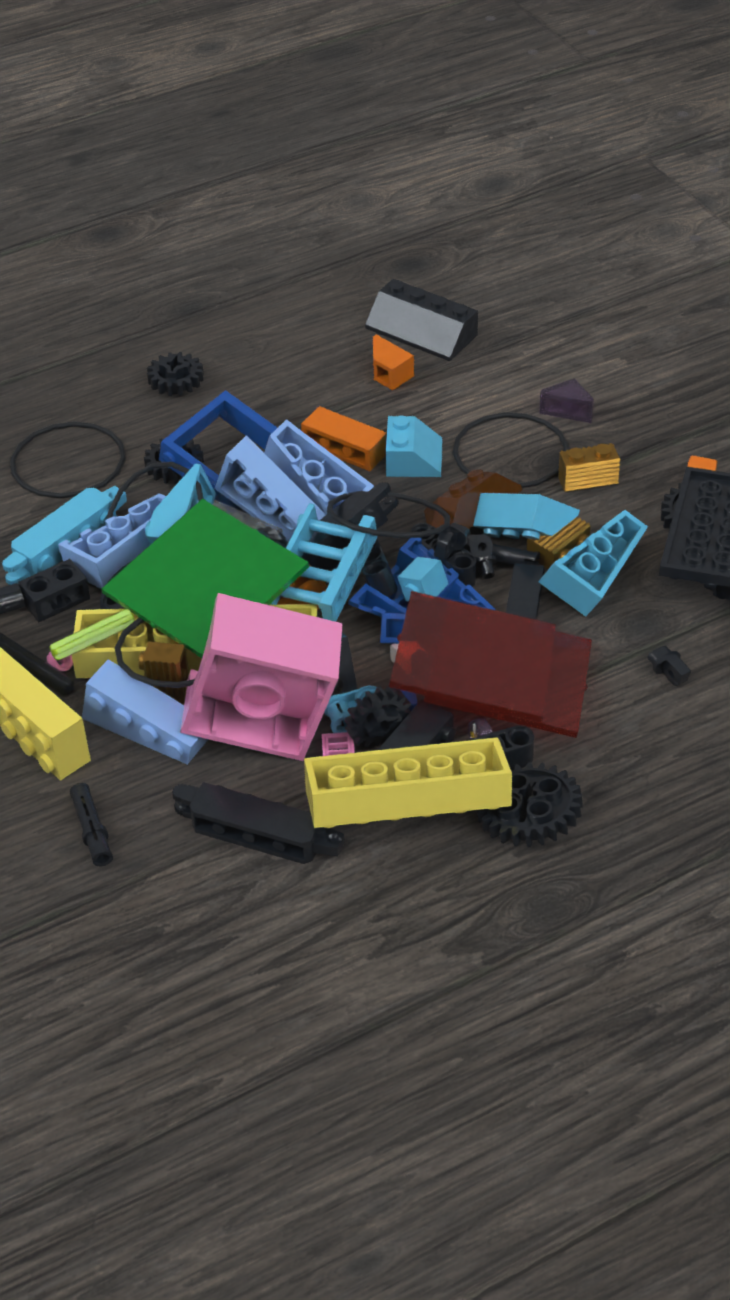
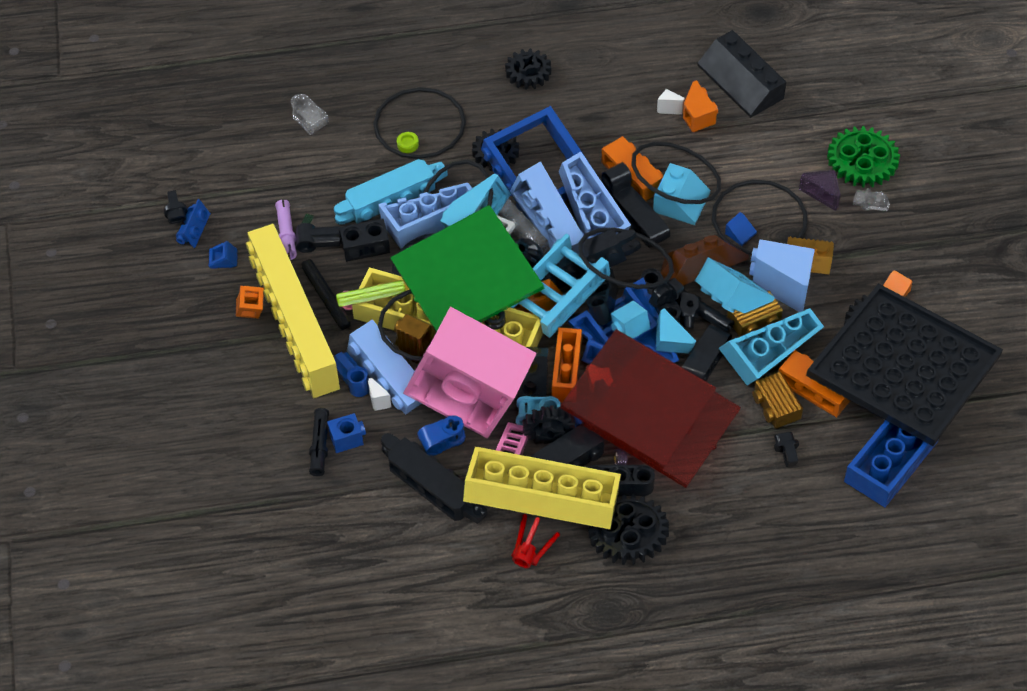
camera: 20 degrees right, 10 degrees up
none -> blue brick [327,413,366,453]
none -> blue piece [334,351,369,397]
none -> white slope [368,378,391,411]
none -> lime tile [397,132,419,153]
none -> blue piece [417,415,466,456]
none -> red plant [511,514,560,568]
none -> orange brick [552,327,582,404]
none -> black beam [601,162,670,248]
none -> black piece [631,142,721,204]
none -> medium azure slope [656,308,696,354]
none -> white slope [657,89,685,114]
none -> blue slope [725,212,757,246]
none -> light blue slope [749,239,815,312]
none -> pearl gold brick [753,372,803,429]
none -> orange brick [779,350,850,418]
none -> green gear [827,126,900,188]
none -> clear piece [853,188,890,211]

